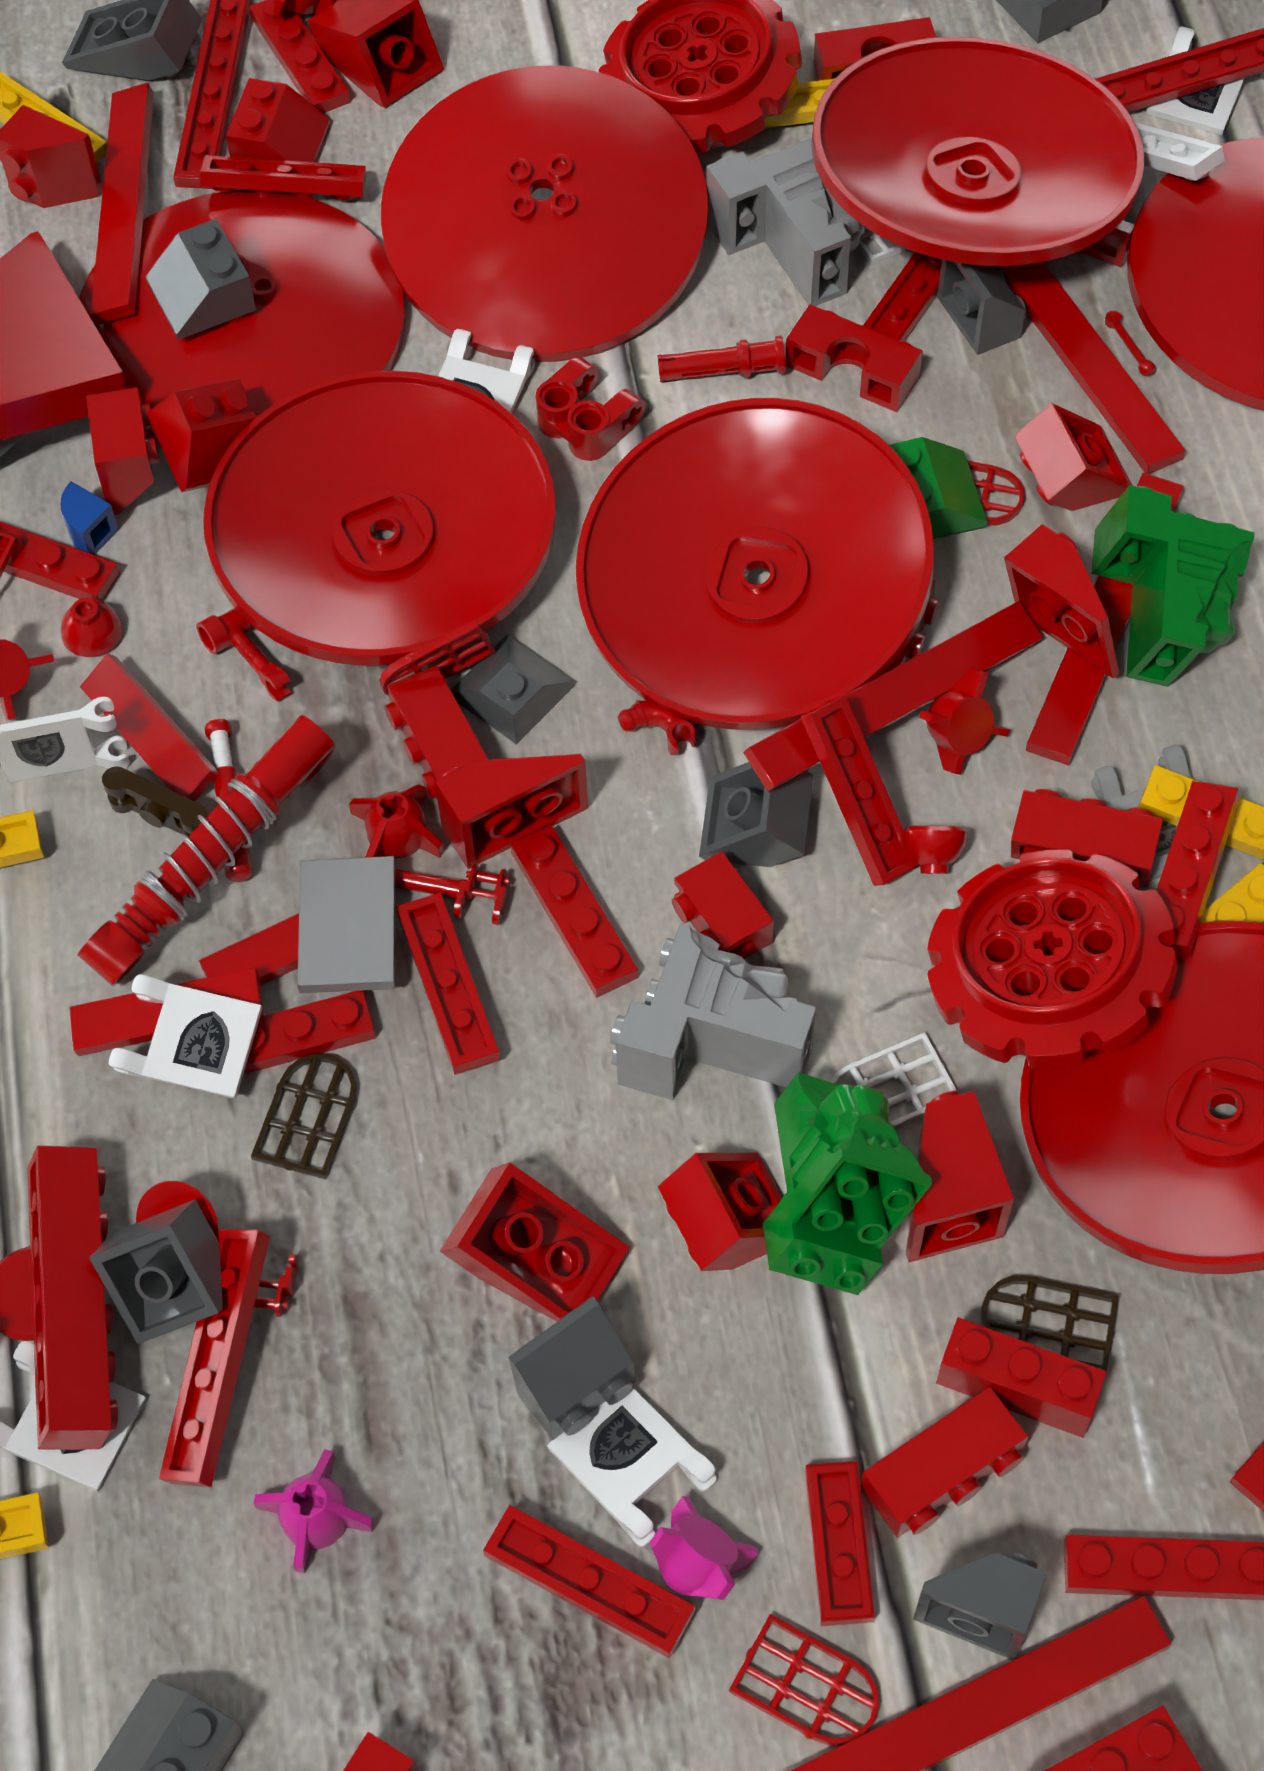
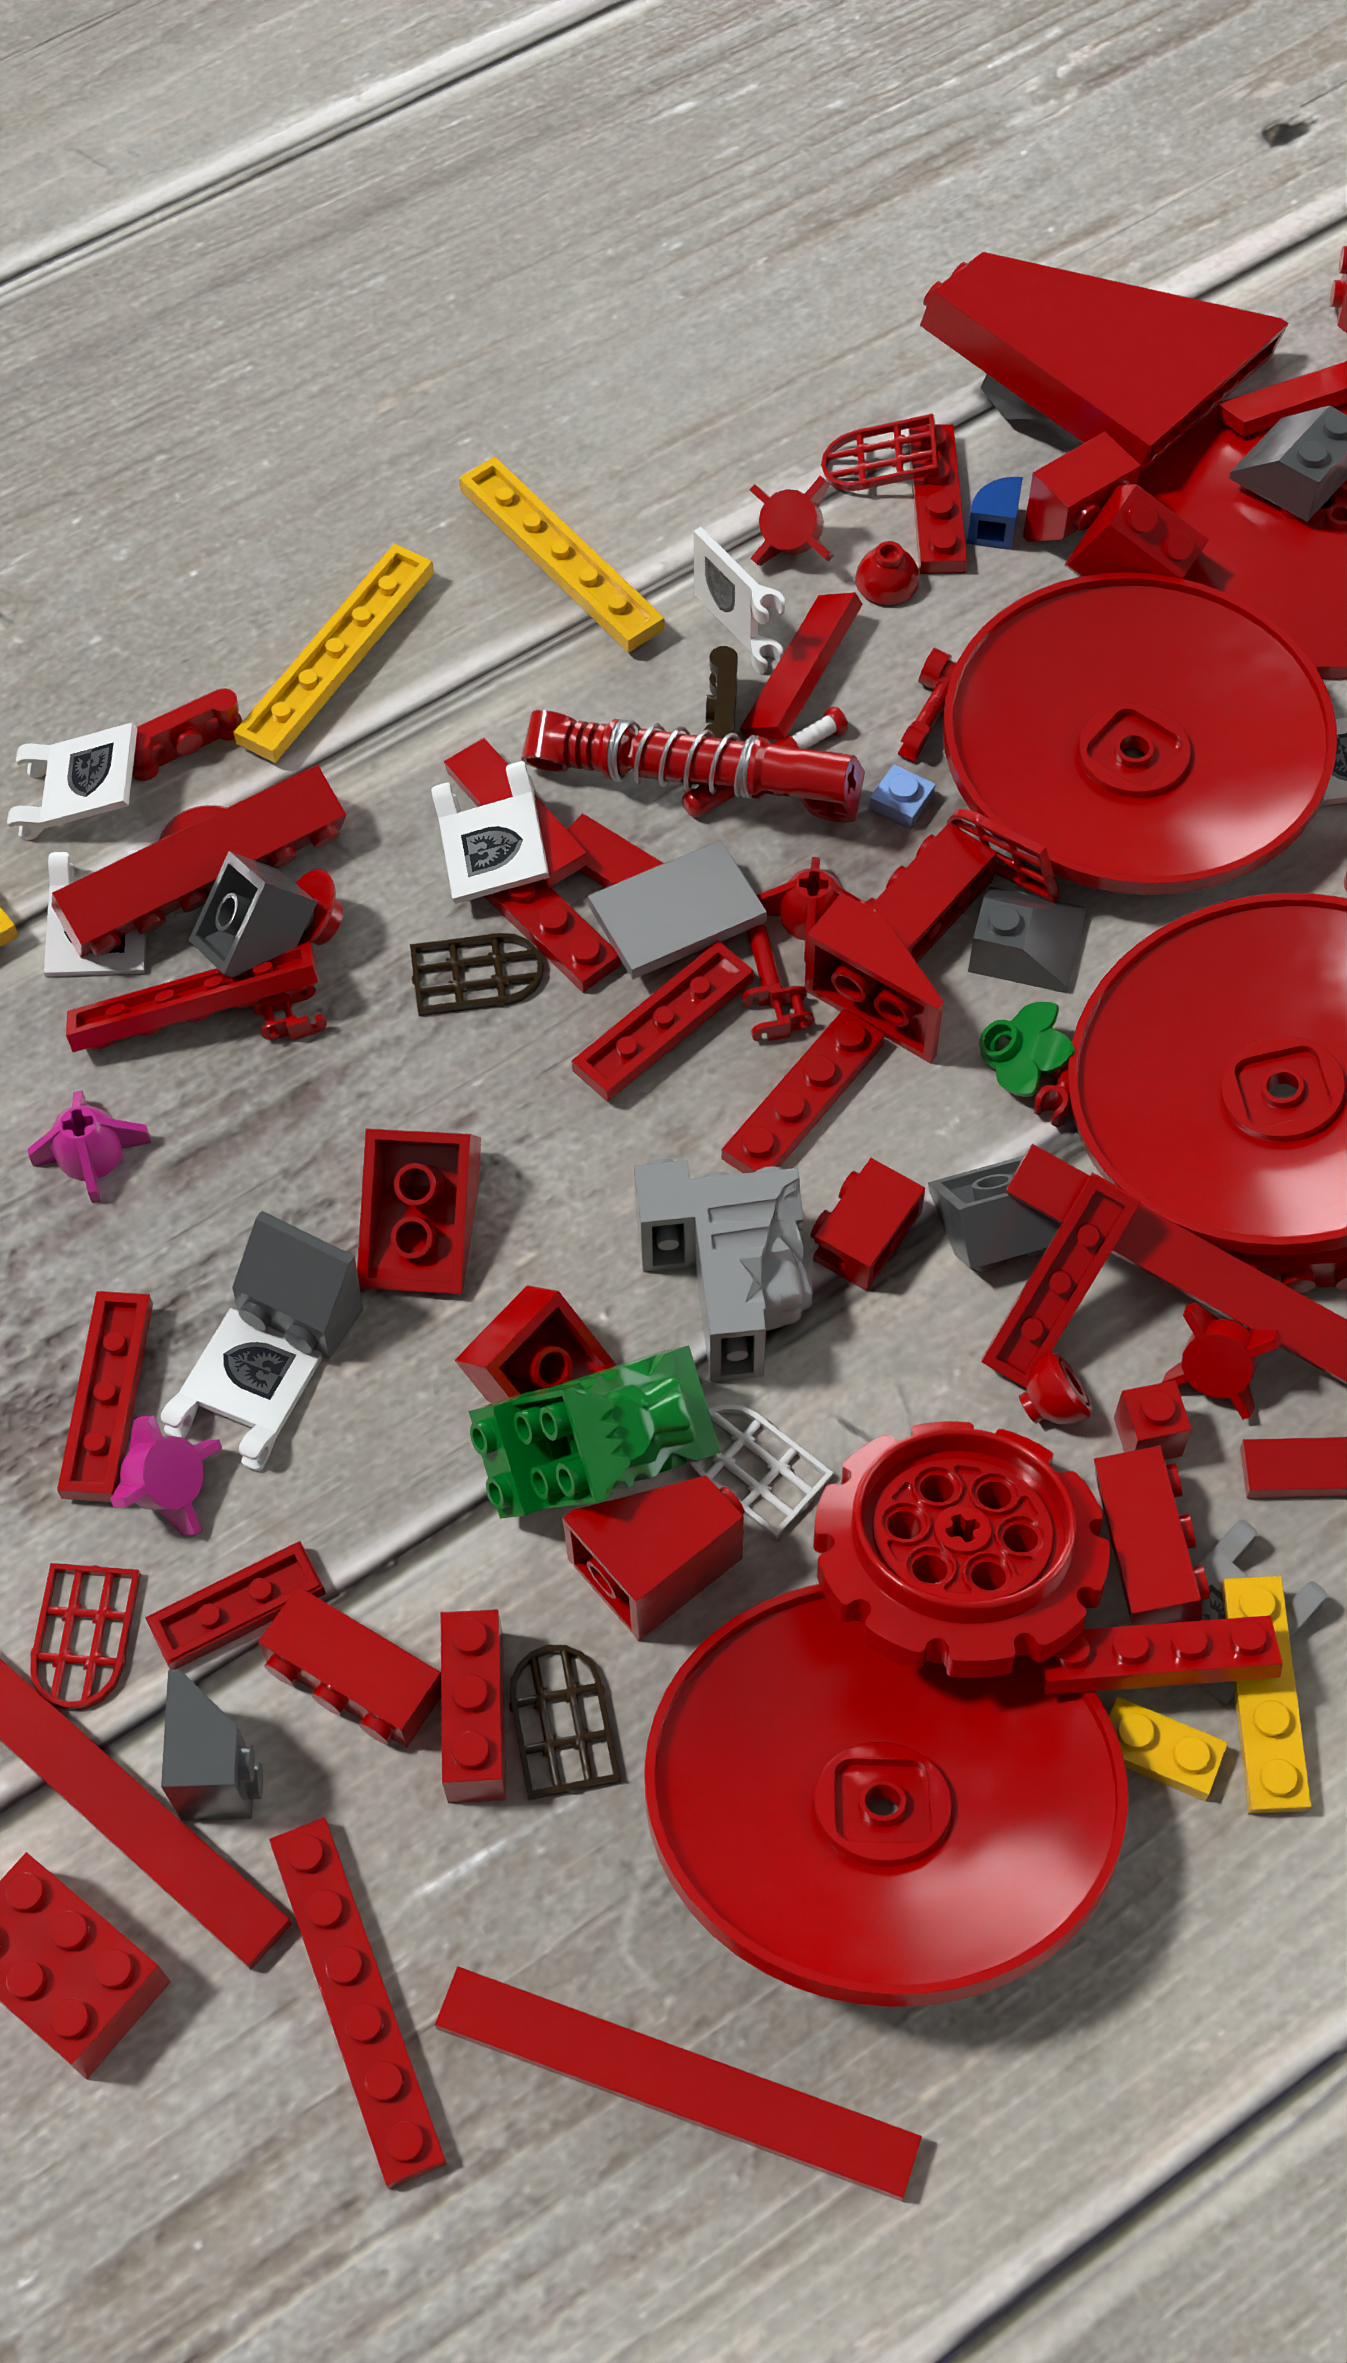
camera: 65 degrees right, 0 degrees up
none -> light blue plate [869,764,936,829]
none -> green plate [979,1002,1076,1097]
none -> red brick [1114,1380,1192,1460]

